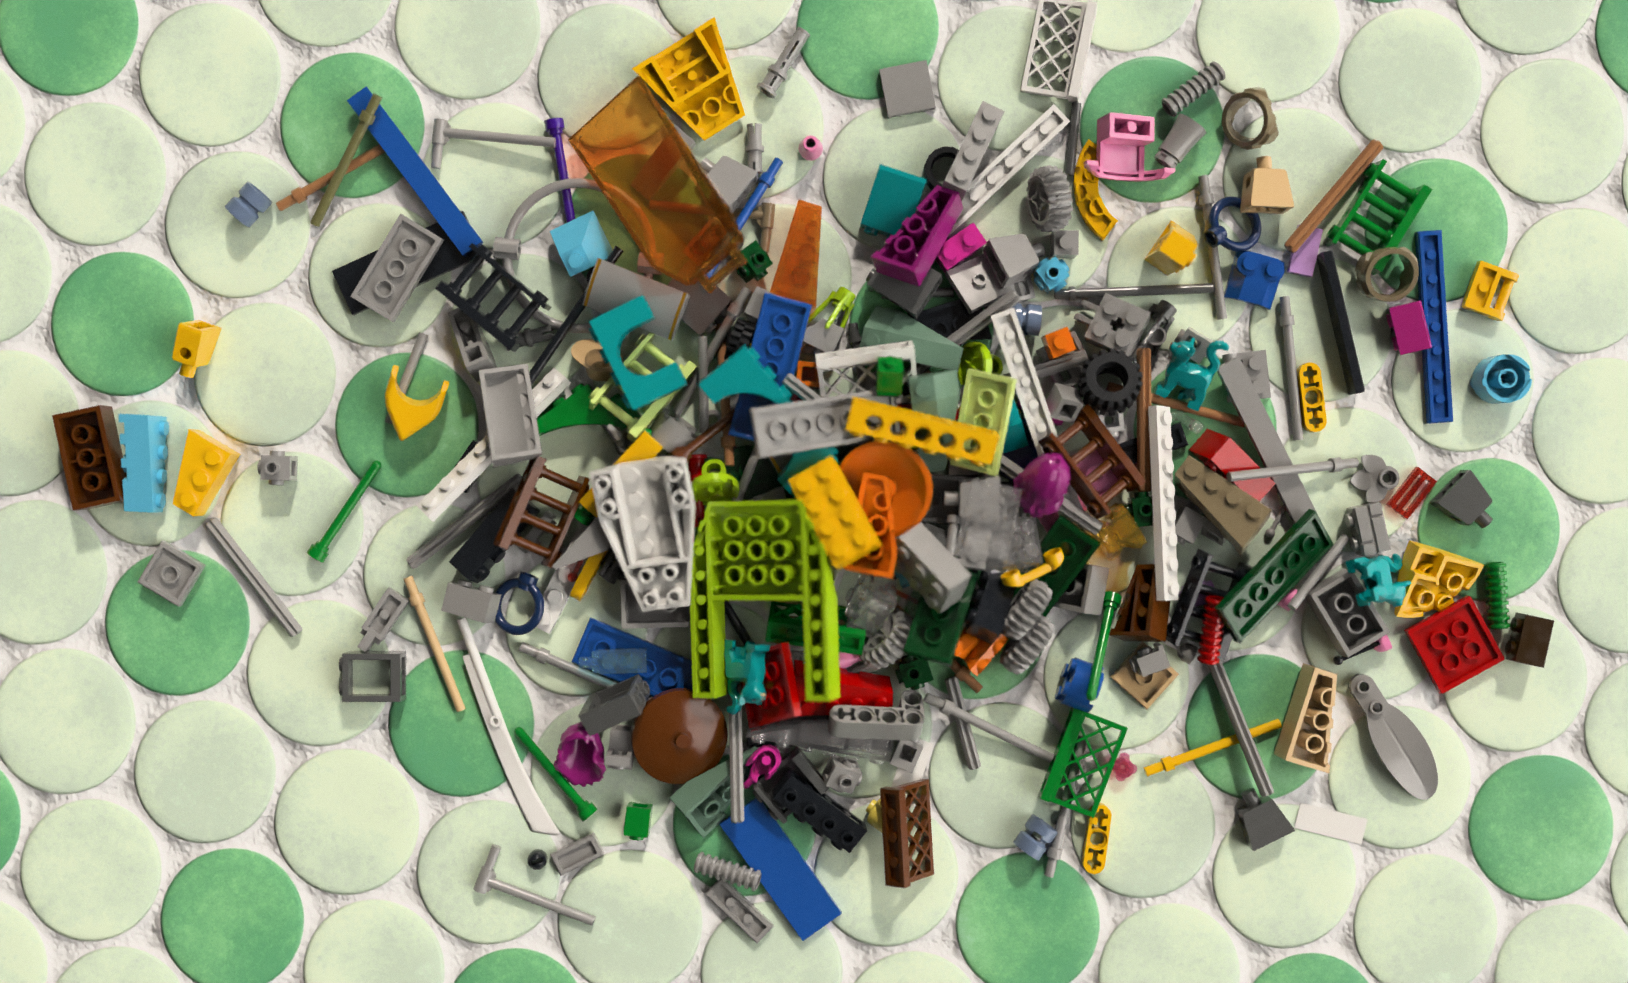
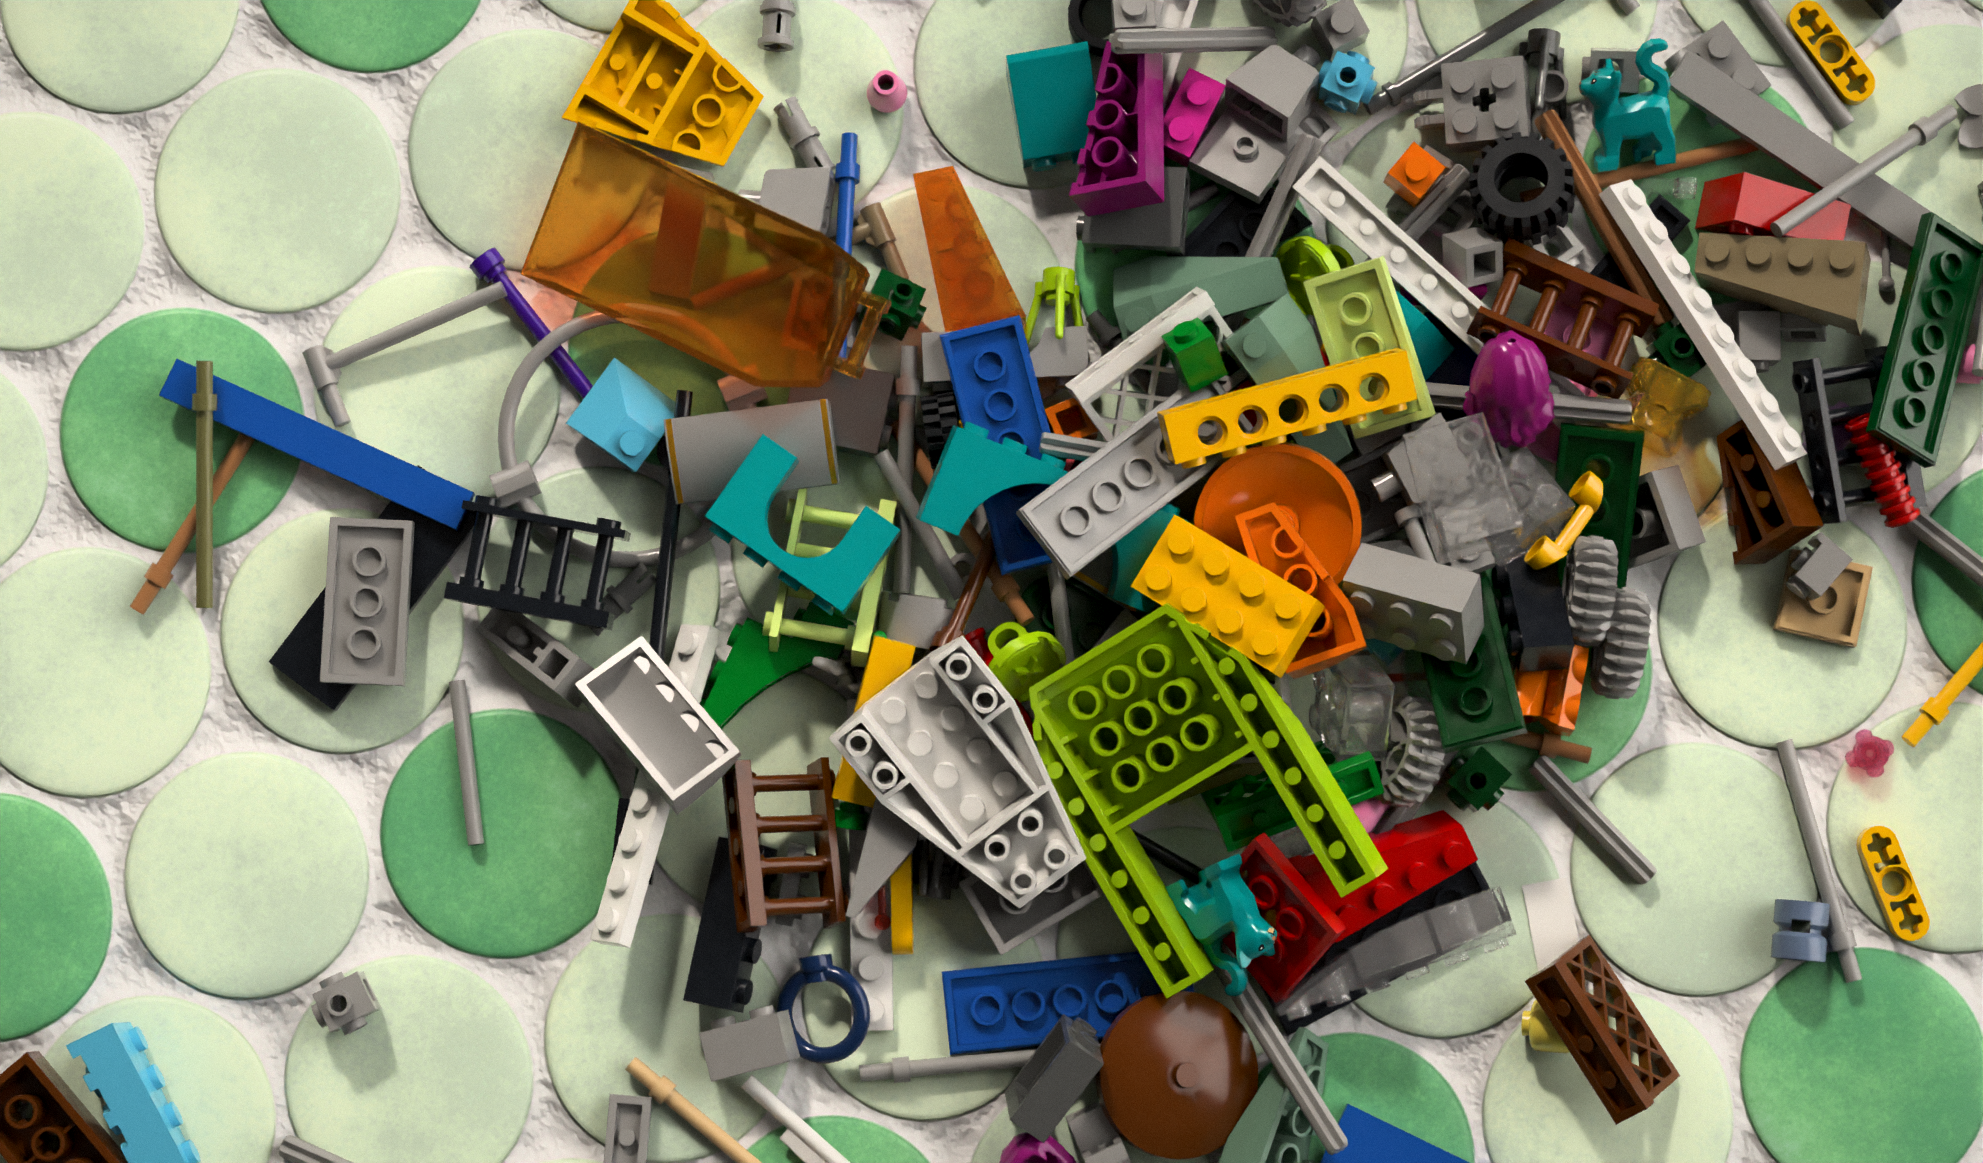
camera: 35 degrees left, 5 degrees down
yellow torso [172,320,221,378] -> none
yellow wedge [172,429,240,516] -> none
sand blue wheel [225,181,273,228] -> none
green piece [307,460,382,563] -> none
yellow animal [385,365,449,441] -> none
light grey axle [406,474,522,569] -> none
tan piece [571,339,624,382] -> none
clear light blue hinge [579,648,647,674] -> none
dark pink piece [743,744,782,789] -> none
dark grey panel [752,746,829,824] -> none
black brick [772,768,867,853] -> none
light grey brick [822,754,862,794] -> none
light grey beam [827,689,924,741] -> none
light grey brick [889,738,923,773] -> none
light grey bar [923,693,1054,763] -> none
sand blue wheel [1012,303,1042,336] -> none
green fence [1038,707,1128,818] -> none
blue brick [1055,657,1104,713] -> none
green piece [1086,591,1122,701] -> none
light grey hinge [1162,640,1198,664] -> none
none -> light grey axle [1109,26,1278,54]

